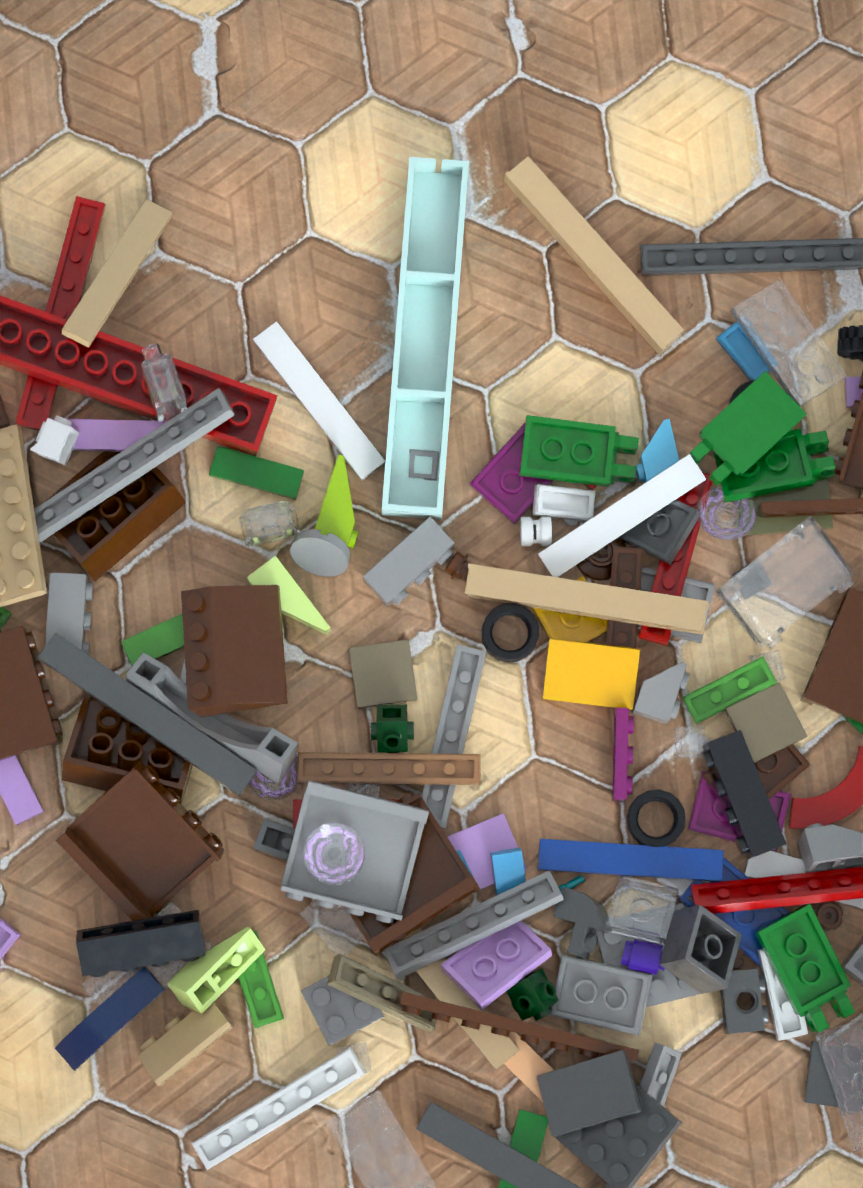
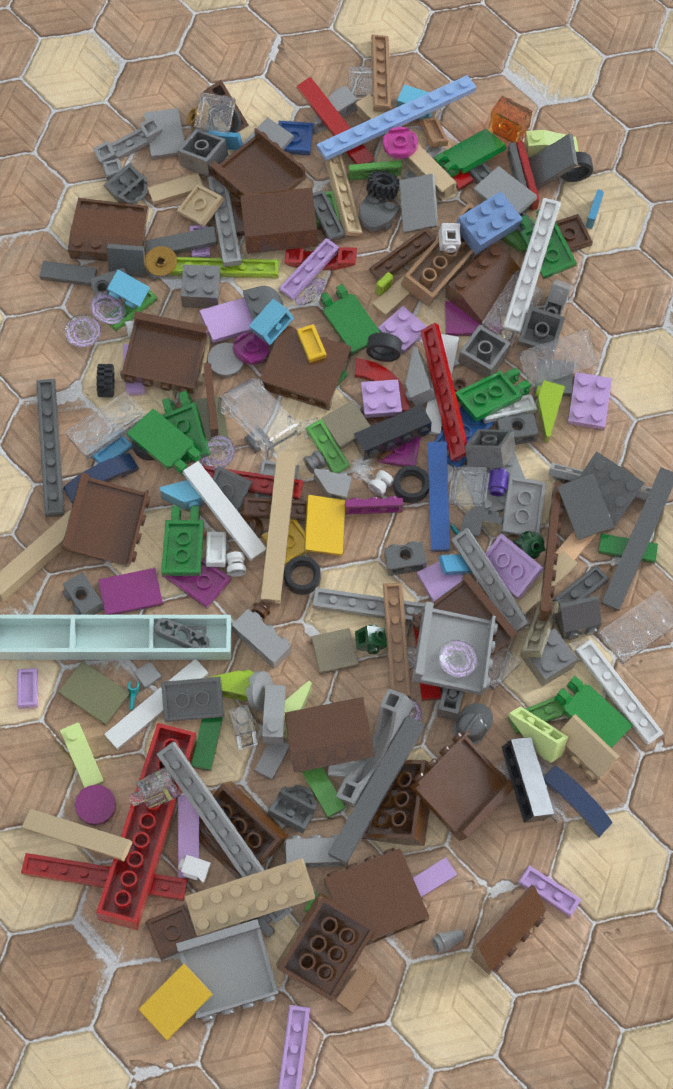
camera: 90 degrees left, 15 degrees down
none -> lavender tile [17,668,38,709]
none -> olive tile [58,661,130,726]
none -> yellowish green slope [60,722,104,788]
none -> reddish brown panel [61,473,151,567]
none -> dark grey brick [62,572,104,615]
none -> dark blue slope [63,453,139,503]
none -> magenta tile [75,784,116,826]
none -> magenta tile [98,568,163,615]
none -> teal hand [128,681,140,710]
none -> light grey tile [134,661,162,689]
none -> dark grey beam [154,618,209,648]
none -> dark grey tile [161,676,225,722]
none -> light grey tile [254,741,289,781]
none -> light grey slope [262,685,286,744]
none -> dark grey slope [267,784,317,833]
none -> flat silver wheel [303,450,326,474]
none -> lavender plate [361,380,402,418]
none -> white wheel [368,470,394,497]
none -> dark grey brick [384,541,427,576]
none -> dark grey piece [453,703,493,745]
none -> lime slope [535,380,565,443]
none -> dark grey tile [553,565,609,605]
none -> green tile [554,676,633,748]
none -> dark grey slope [555,595,602,640]
none -> lavender plate [567,372,612,430]

